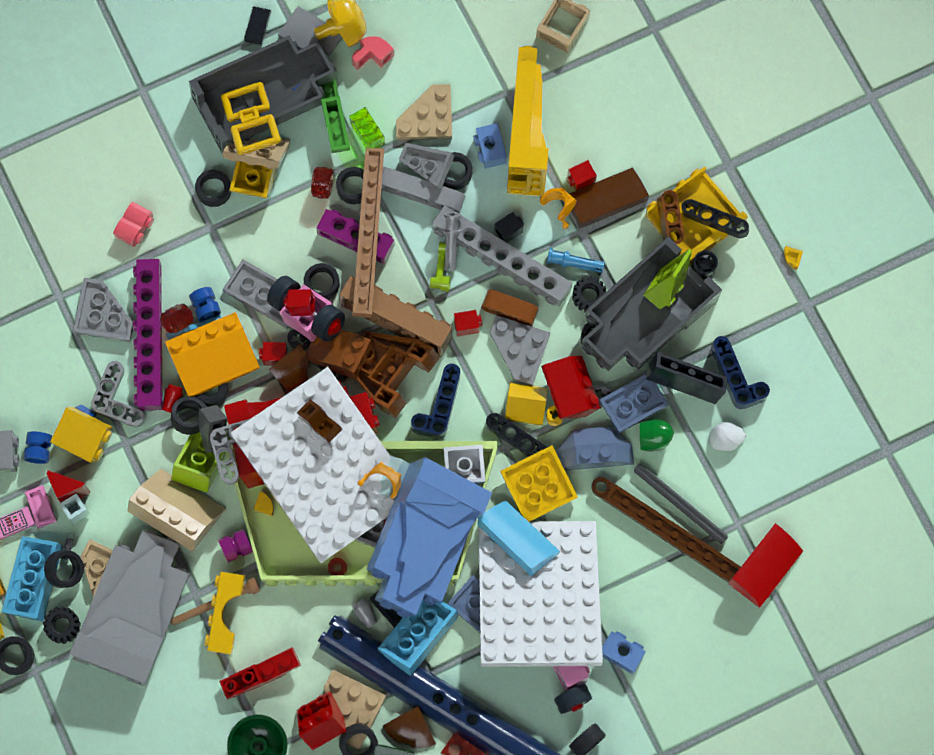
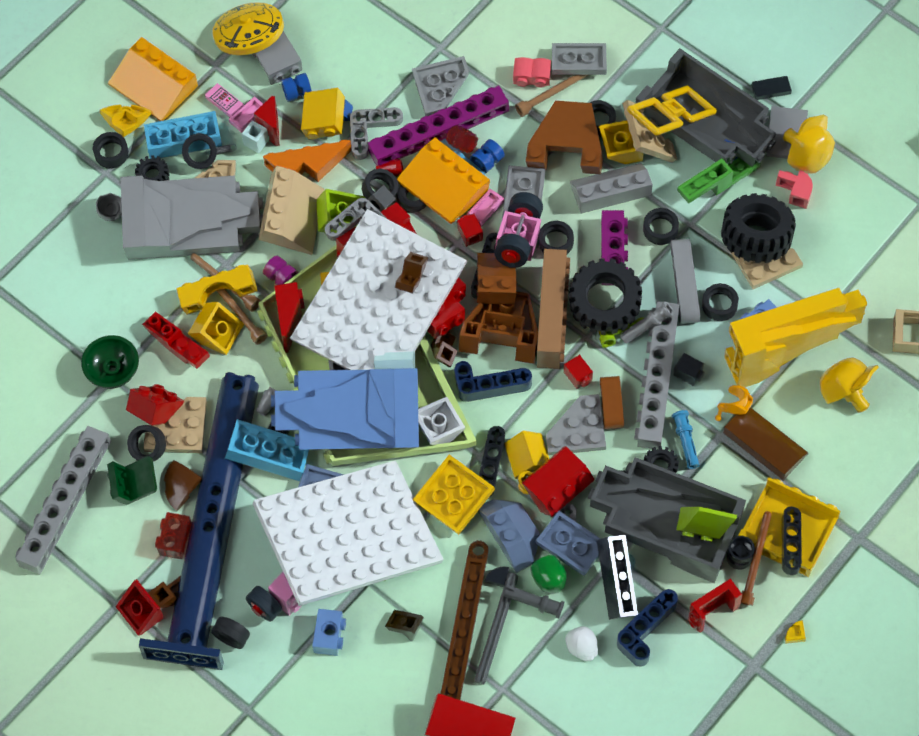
camera: 70 degrees right, 10 degrees down
reddish brown brick [269,344,310,392] -> none
red brick [285,289,316,316] -> none
clear red gear [311,166,334,199] -> none
clear red plate [327,558,347,576] -> none
clear neon green brick [349,107,385,148] -> none
medium nougat plate [352,147,384,318] -> none
light orange helmet [357,461,401,499] -> none
light grey wing [399,143,455,189] -> none
medium azure slope [477,501,560,576] -> none
red brick [566,160,597,191] -> none
dark orange beam [657,190,684,244] -> none
none -> light grey hair [96,193,122,221]
none -> yellow slope [188,302,244,355]
none -> medium nougat piece [210,276,268,345]
none -> orange slope [263,140,352,182]
none -> red slope [274,282,305,353]
none -> dark brown slope [385,609,424,641]
none -> reddish brown slope [431,332,458,367]
none -> bright pink tile [467,189,504,226]
none -> black tile [485,566,510,587]
none -> dark grey pin [503,584,565,619]
none -> medium nougat piece [515,75,588,117]
none -> dark orange wedge [526,100,603,175]
none -> light grey plate [552,43,607,75]
none -> black tyre [569,258,642,335]
none -> light grey slope [570,163,653,214]
none -> red panel [688,578,742,633]
none -> black tyre [721,193,796,263]
none -> dark orange piece [741,511,772,606]
none -> yellow piece [820,357,879,413]

